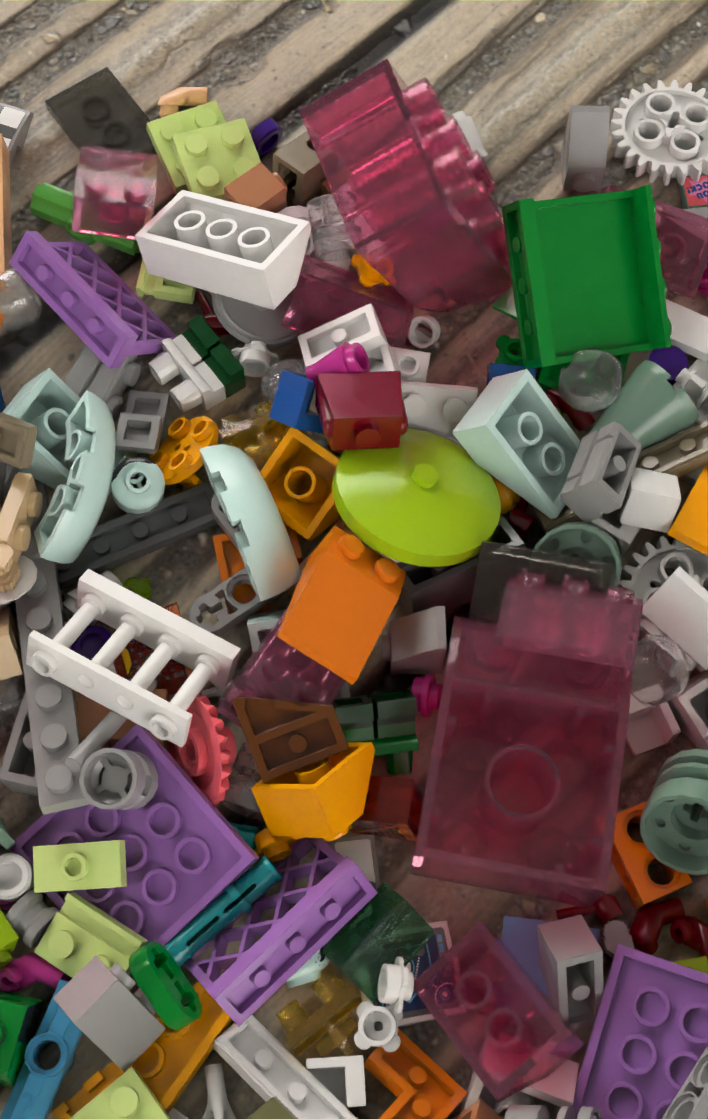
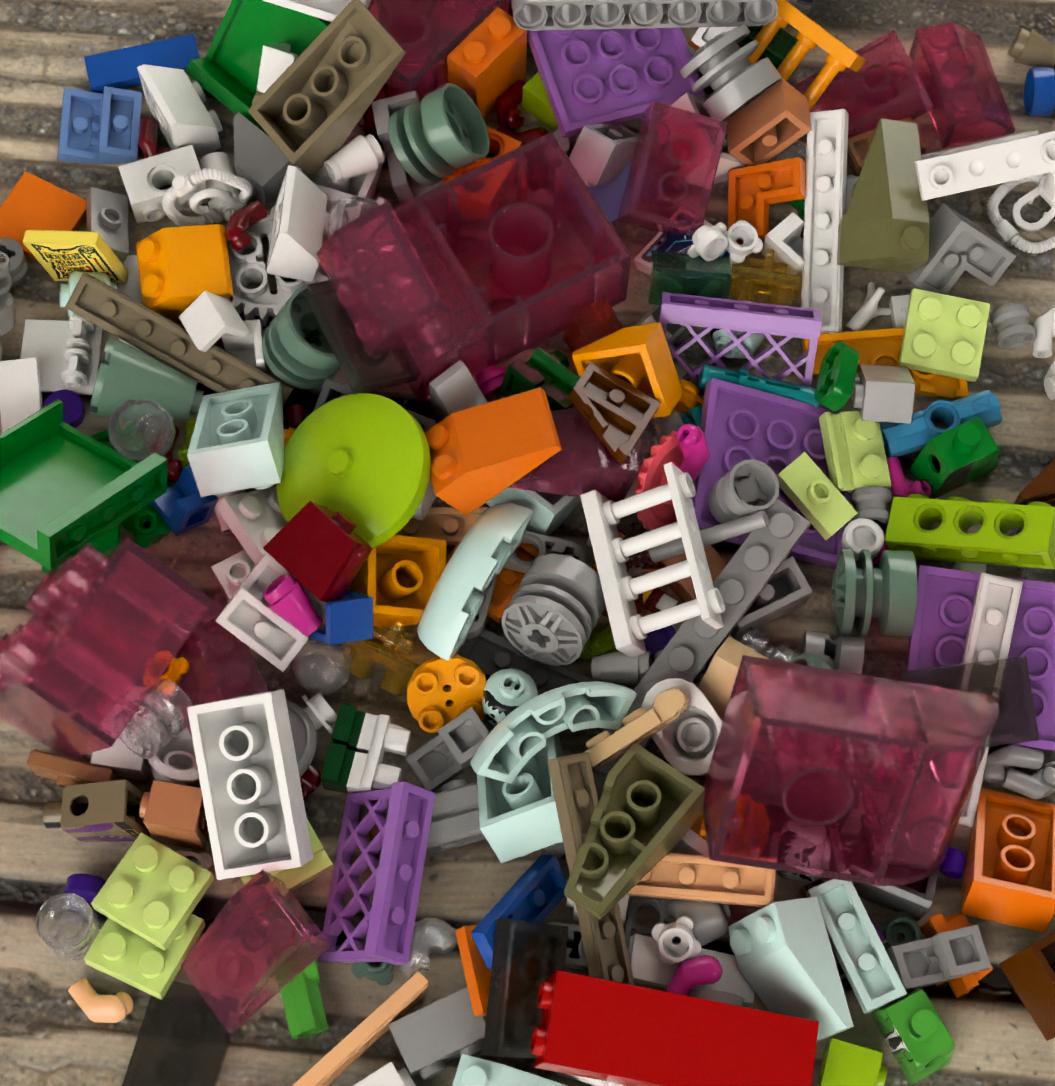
camera: 130 degrees left, 0 degrees up
light grey brick [560,422,642,522] -> none
none -> clear wheel [36,893,103,961]
none -> light grey wheel [501,553,606,666]
none -> dark pink arm [677,424,710,483]

